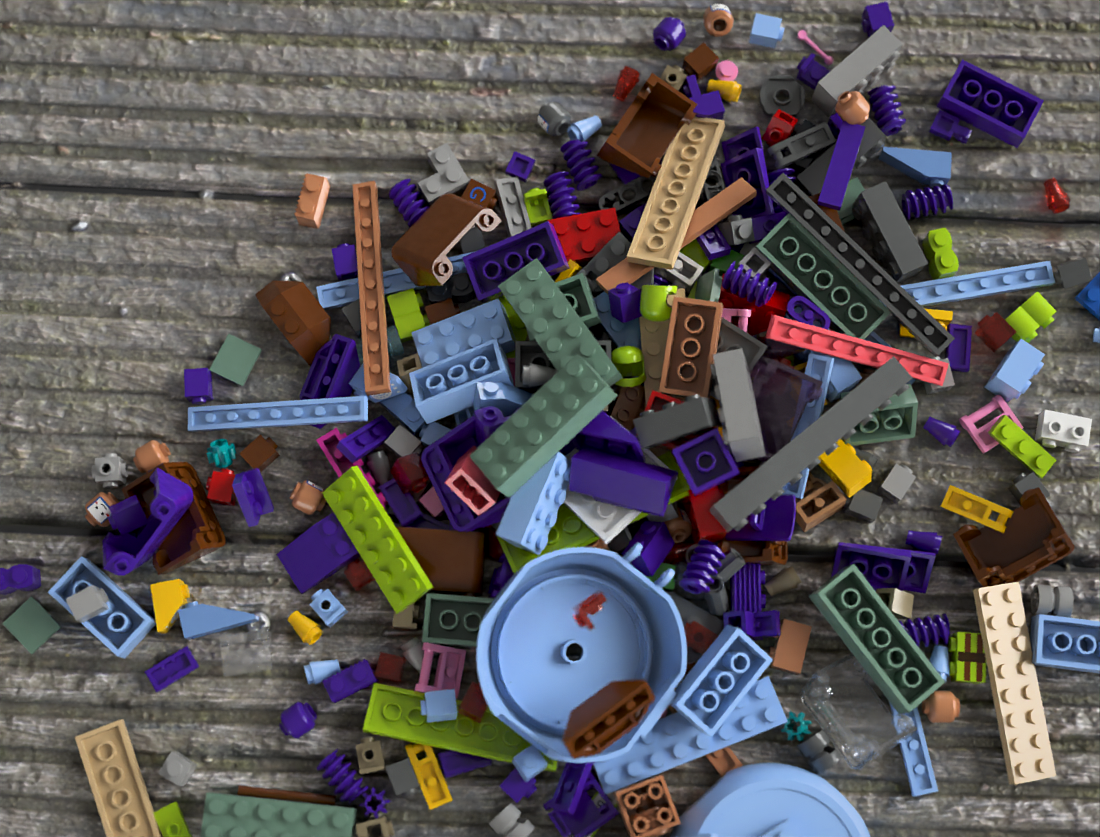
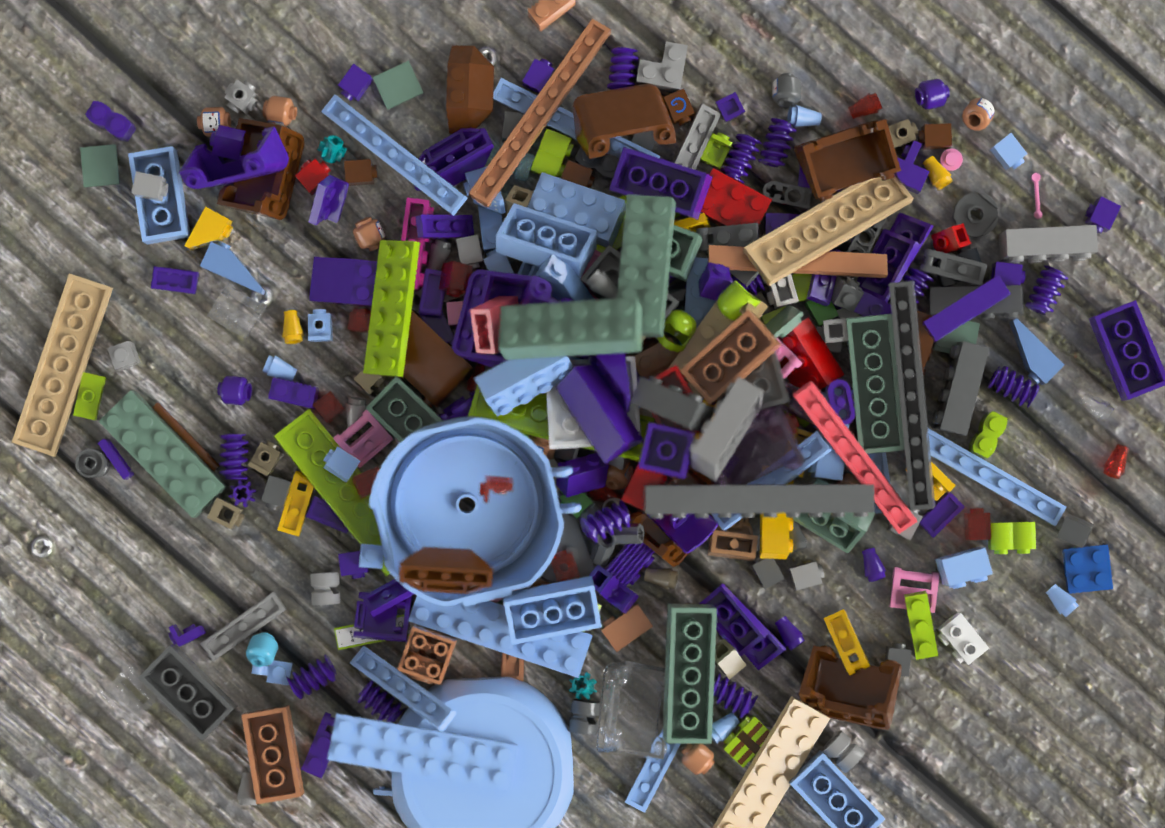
camera: 40 degrees right, 10 degrees up
dark purple piece [722,261,777,307] -> none
dark purple bracket [796,53,830,90] -> none
nougat head [835,91,870,125] -> none
dark purple plate [929,110,972,144] -> none
none -> clear cone [1079,393,1114,423]

